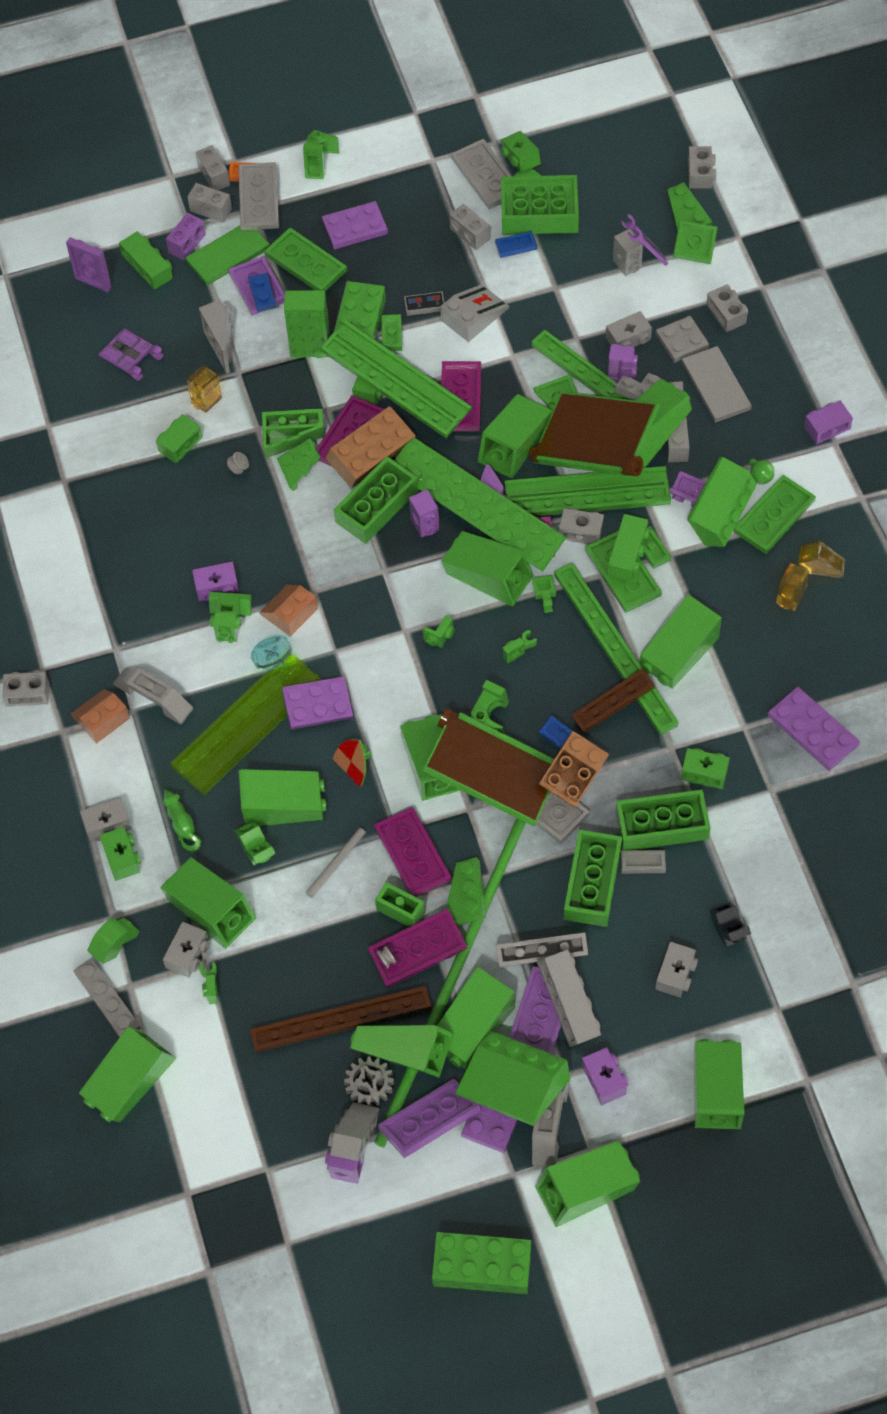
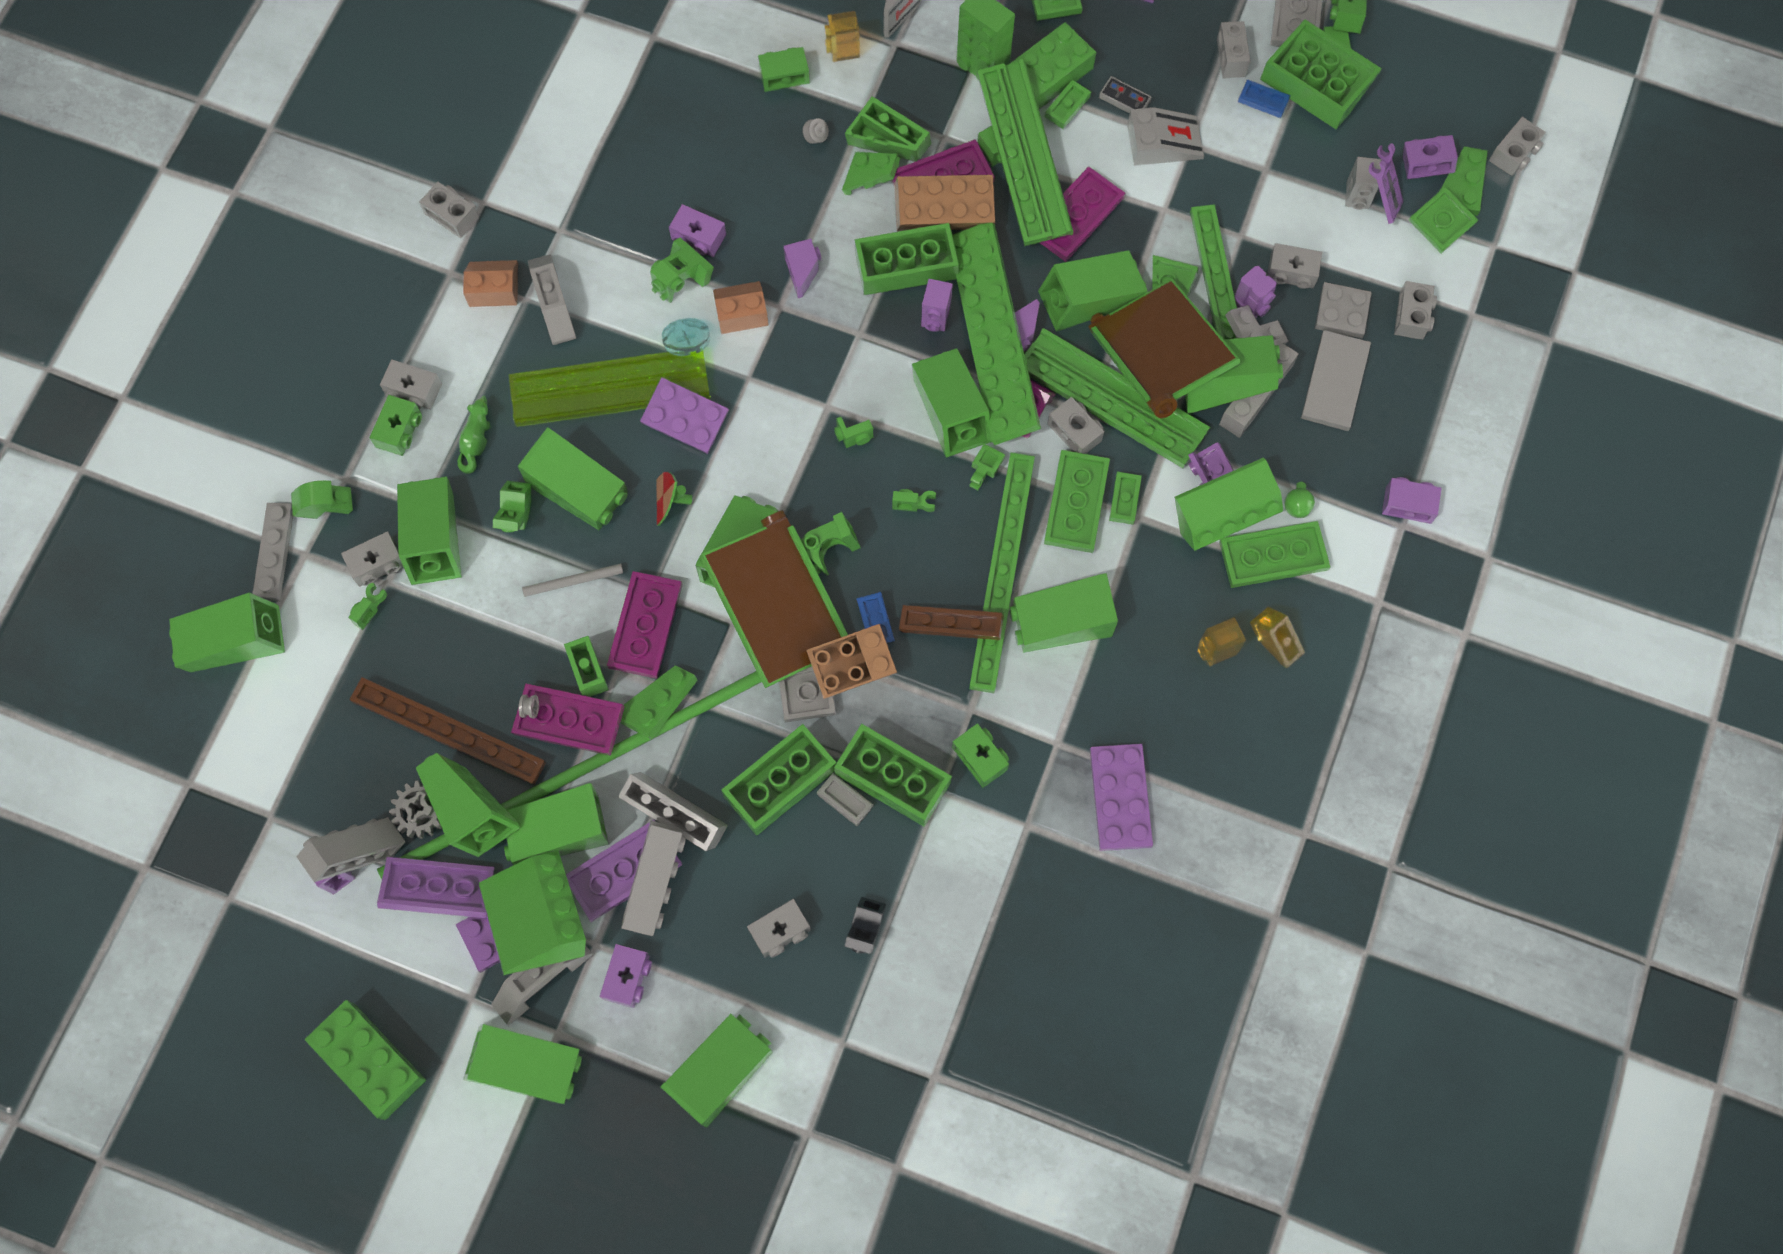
camera: 35 degrees right, 10 degrees up
bright green brick [607,514,651,581] -> none
none -> medium lavender slope [784,239,822,298]
none -> medium lavender brick [1403,135,1458,179]

